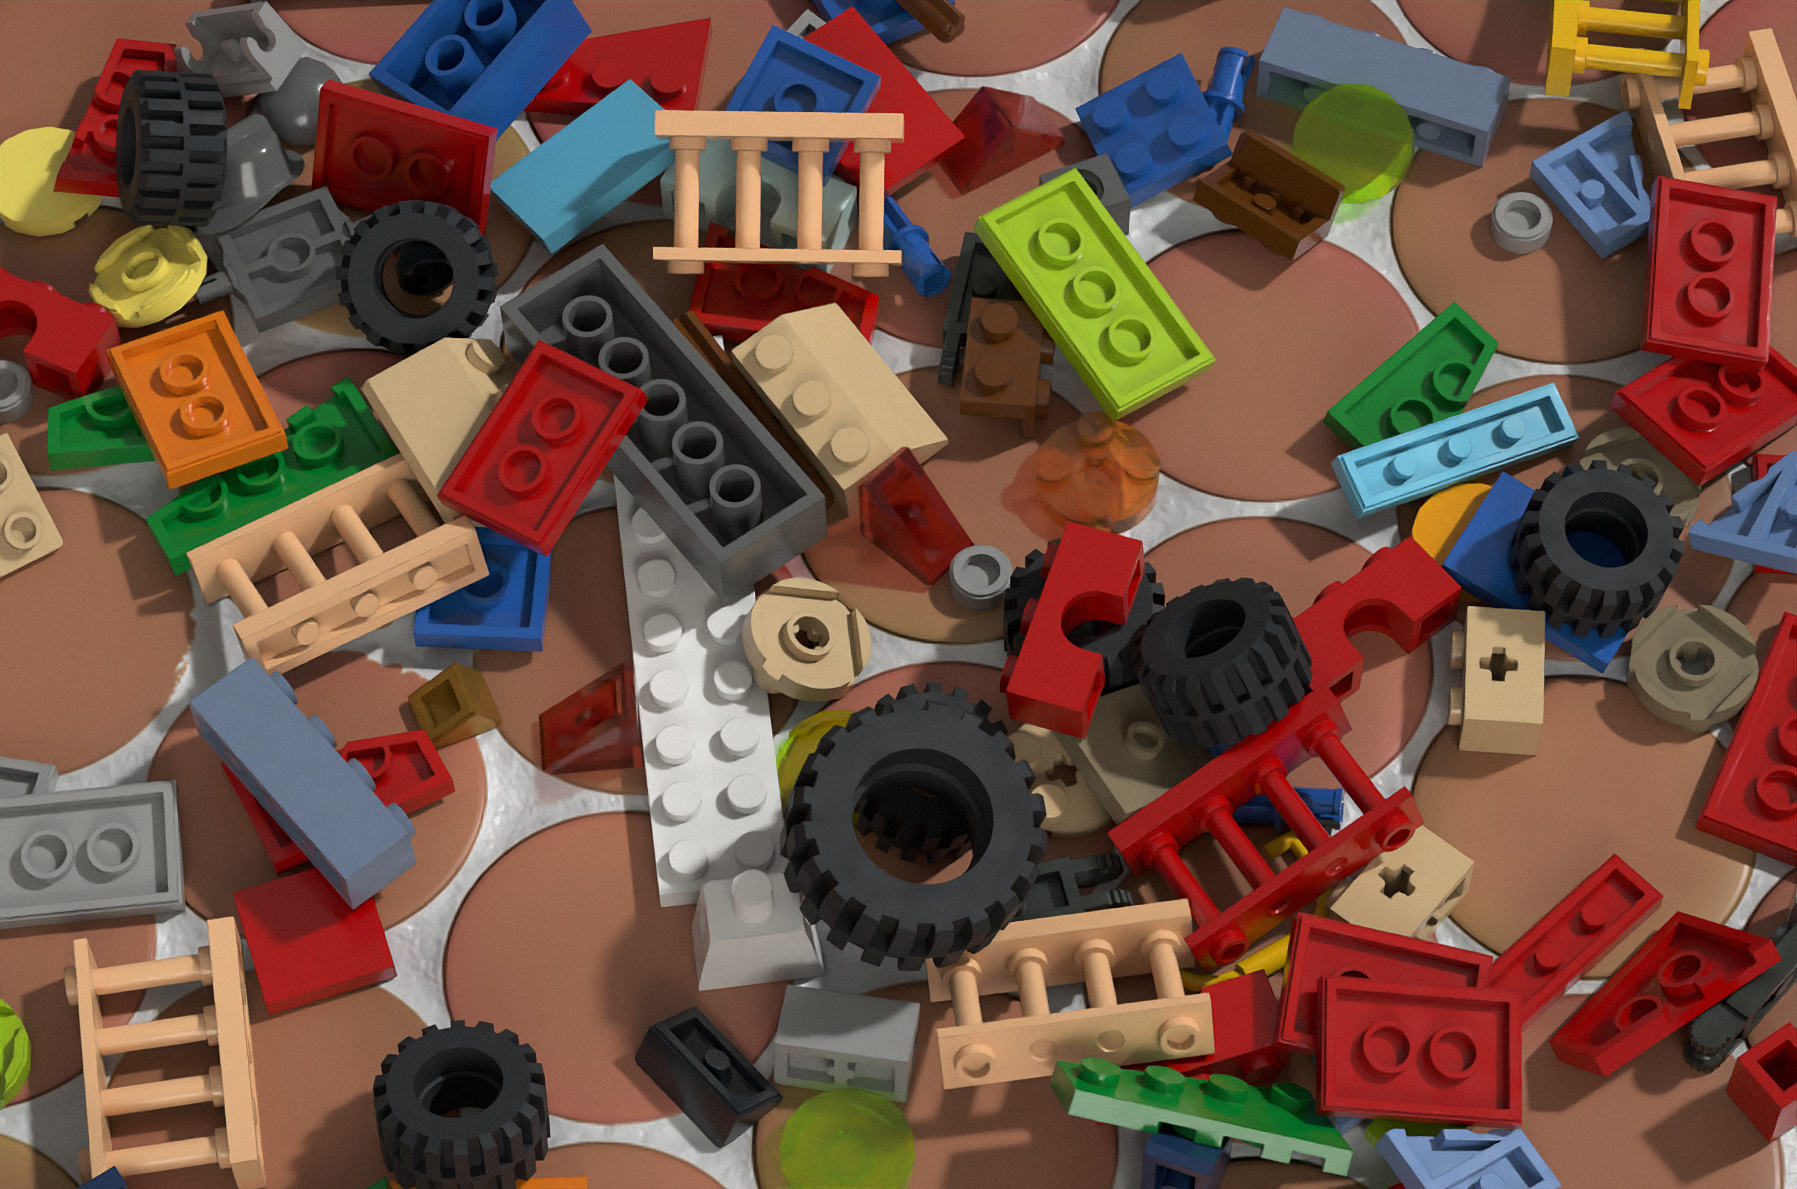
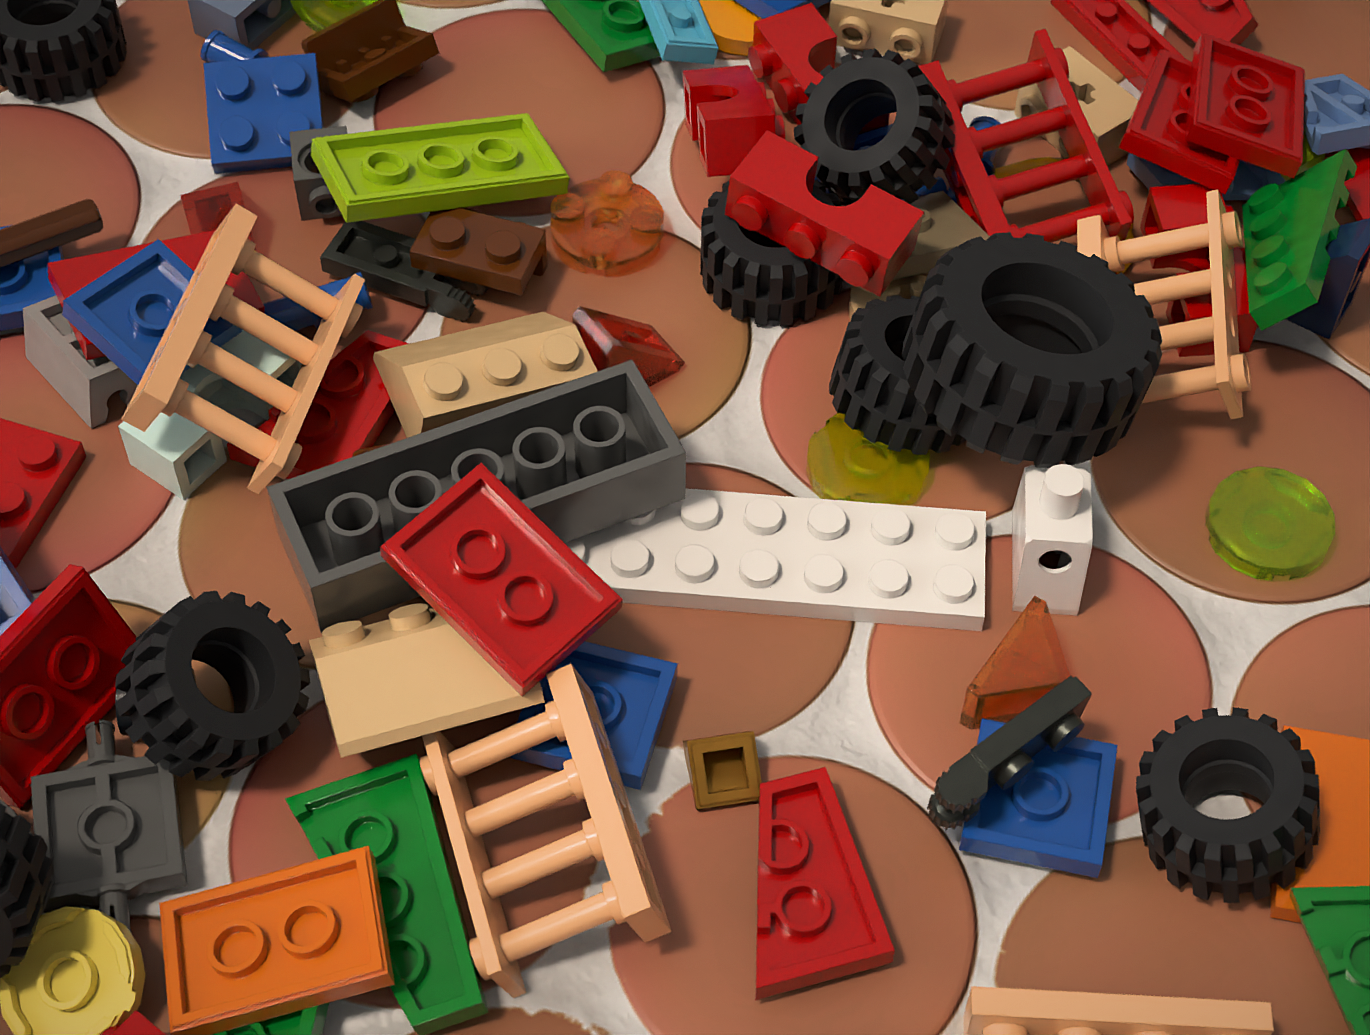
camera: 80 degrees left, 5 degrees down
sand blue brick [188,657,417,910] -> none
red tile [232,868,397,1016] -> none
medium azure tile [490,79,675,254] -> none
clear red slope [539,662,643,775] -> none
black slope [635,1006,783,1148] -> none
tan plate [742,578,872,702] -> none
light grey hinge [774,984,920,1103] -> none
light grey tile [949,545,1013,611] -> none
none -> red arch [683,65,785,177]
none -> pearl dark grey hinge [927,676,1092,830]
none -> clear orange slope [959,596,1070,730]
none -> blue plate [959,718,1118,878]

